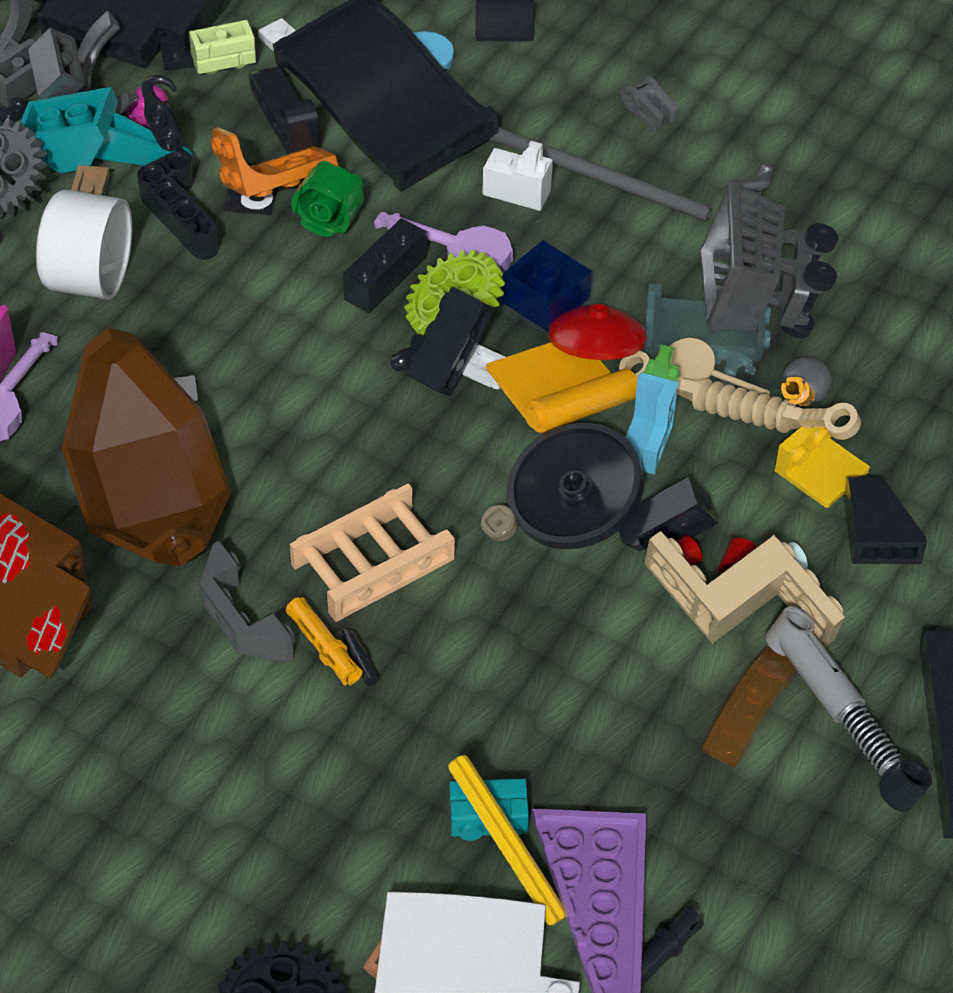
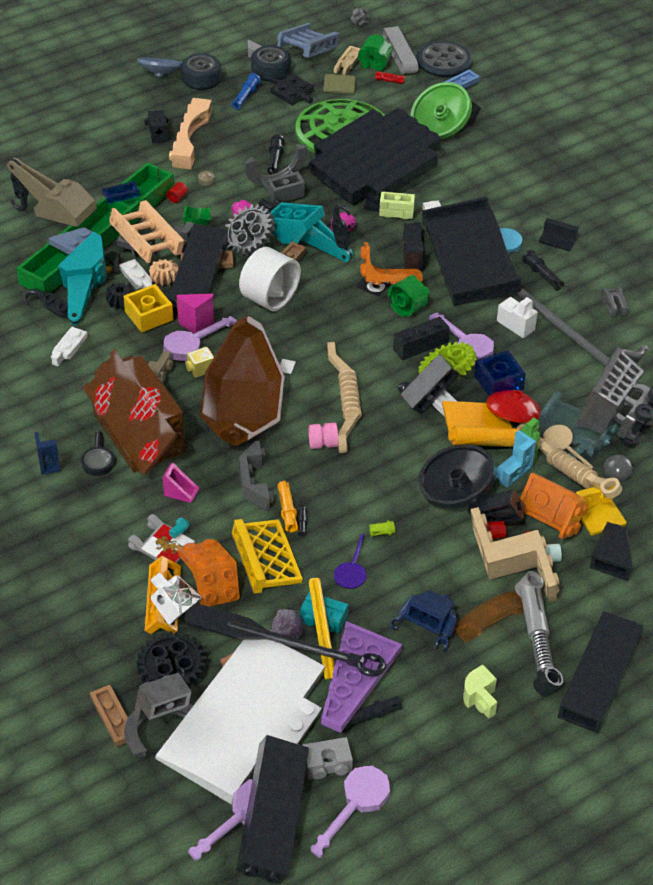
camera: 25 degrees right, 5 degrees down
flat silver piece [28,11,137,115] -> none
black beam [137,151,219,260] -> none
light nougat fence [290,483,455,622] -> none
dark tan tile [481,505,518,541] -> none
light orange pin [781,377,815,406] -> none
none -> flag [128,514,195,569]
none -> light orange fence [145,556,181,634]
none -> white torso [150,573,202,625]
none -> dark pink slope [163,462,199,503]
none -> teal arm [169,518,190,539]
none -> orange bracket [178,539,239,606]
none -> light yellow brick [185,347,214,378]
none -> black piece [185,604,386,677]
none -> yellow fence [232,519,303,594]
none -> clear purple brick [270,609,304,639]
none -> bright pink wheel [308,422,338,449]
none -> tan piece [327,342,362,453]
none -> dark purple piece [334,534,366,589]
none -> lime pin [369,520,395,537]
none -> dark blue torso [390,591,457,652]
none -> yellowish green brick [463,665,497,719]
none -> orange bracket [520,473,589,539]
none -> black pin [522,250,564,291]

